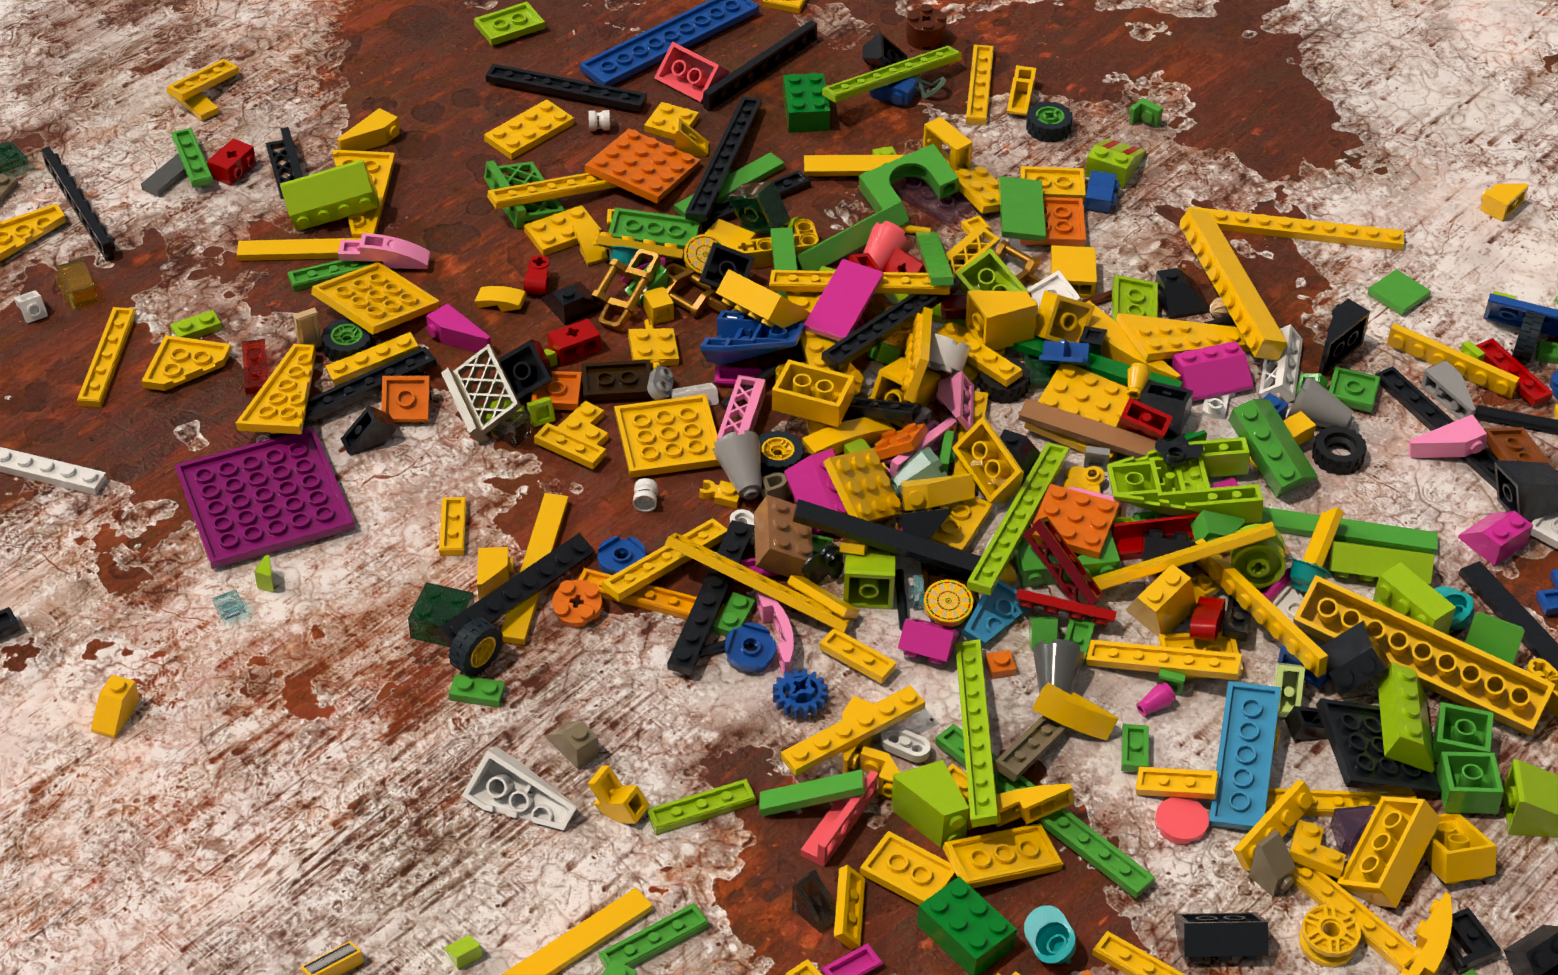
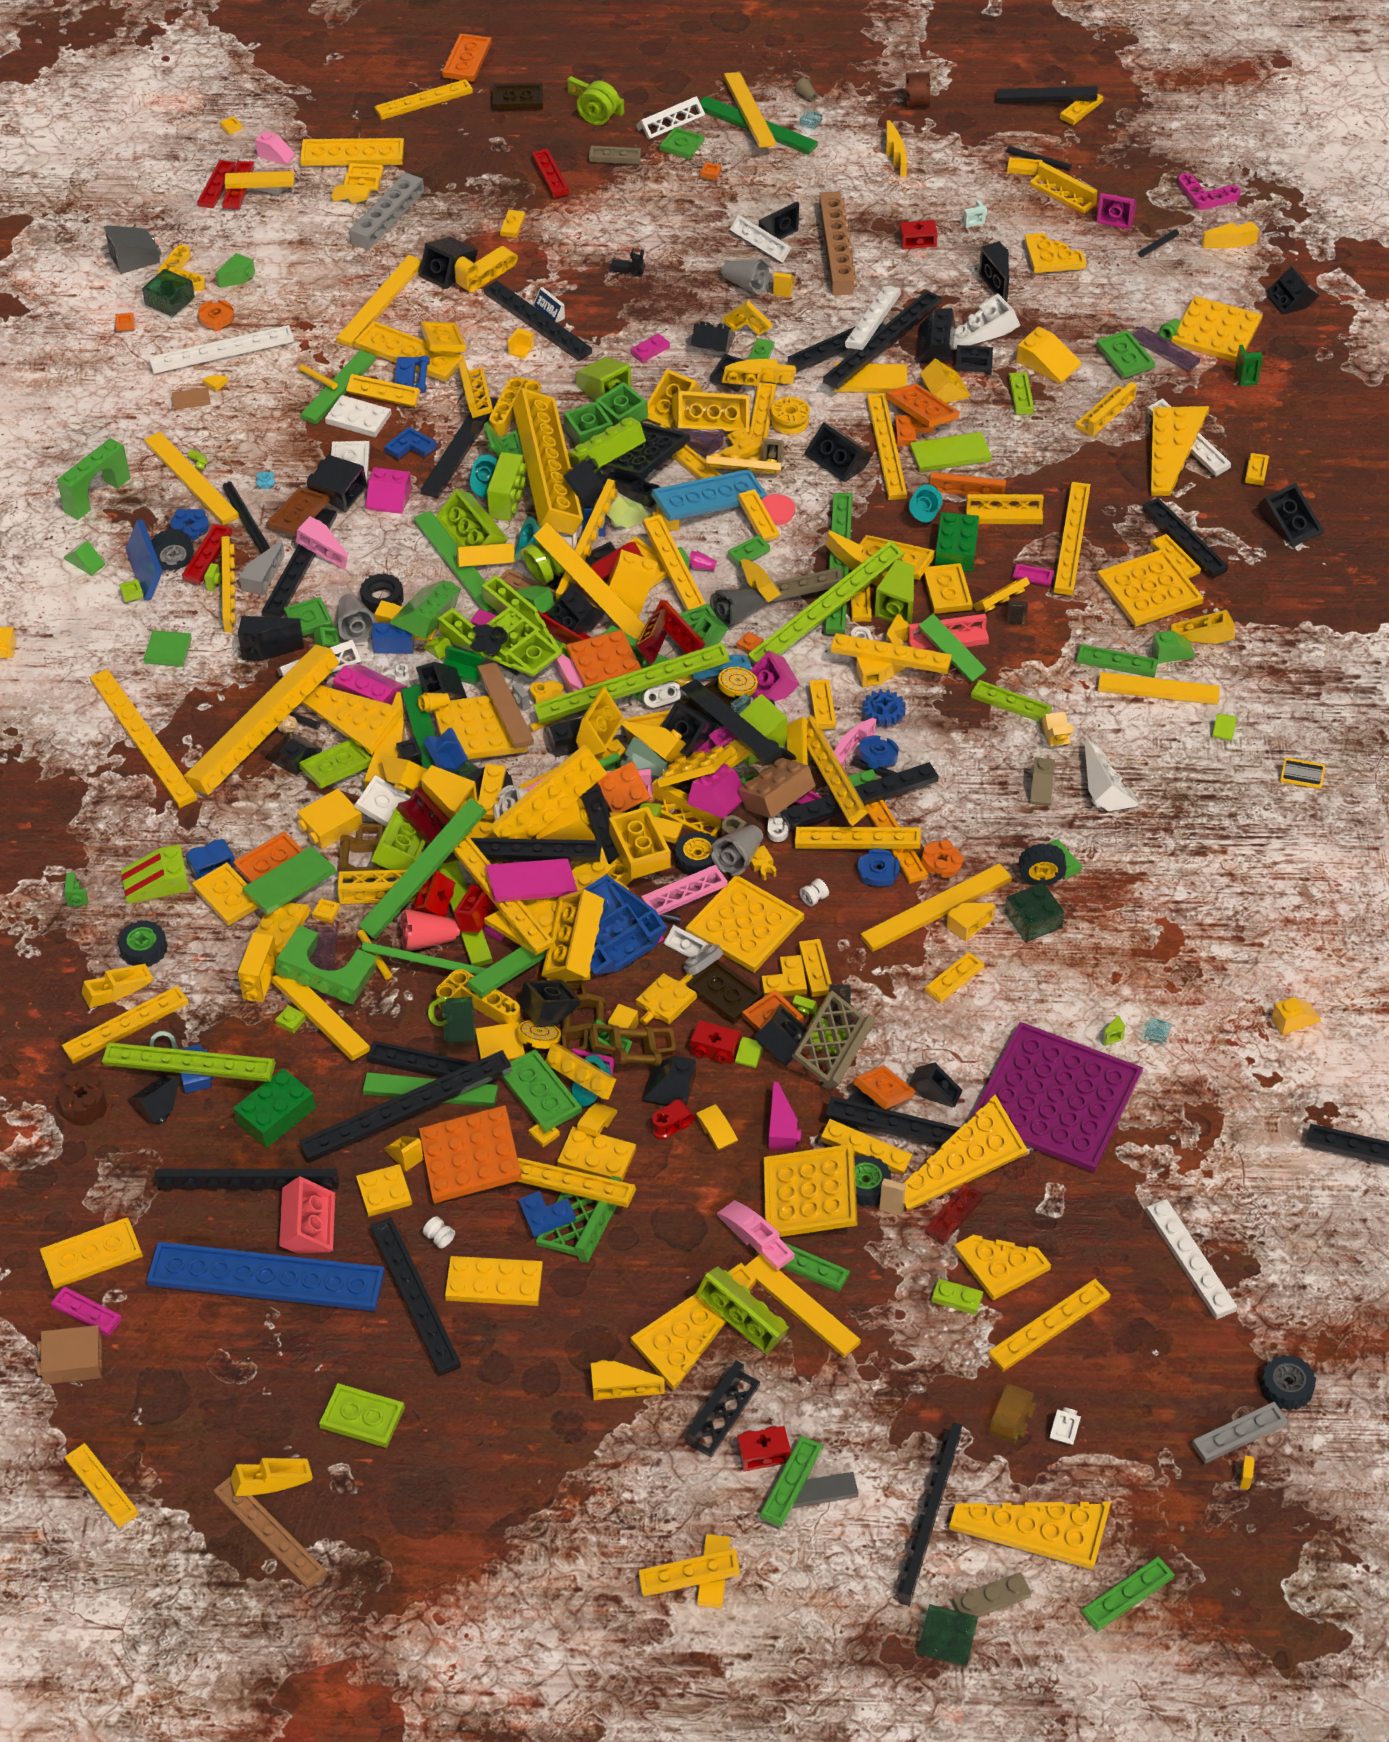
camera: 130 degrees left, 5 degrees up
black plate [437,533,595,647] -> none
red brick [1116,397,1173,440] -> none
none -> blue plate [519,1190,576,1237]

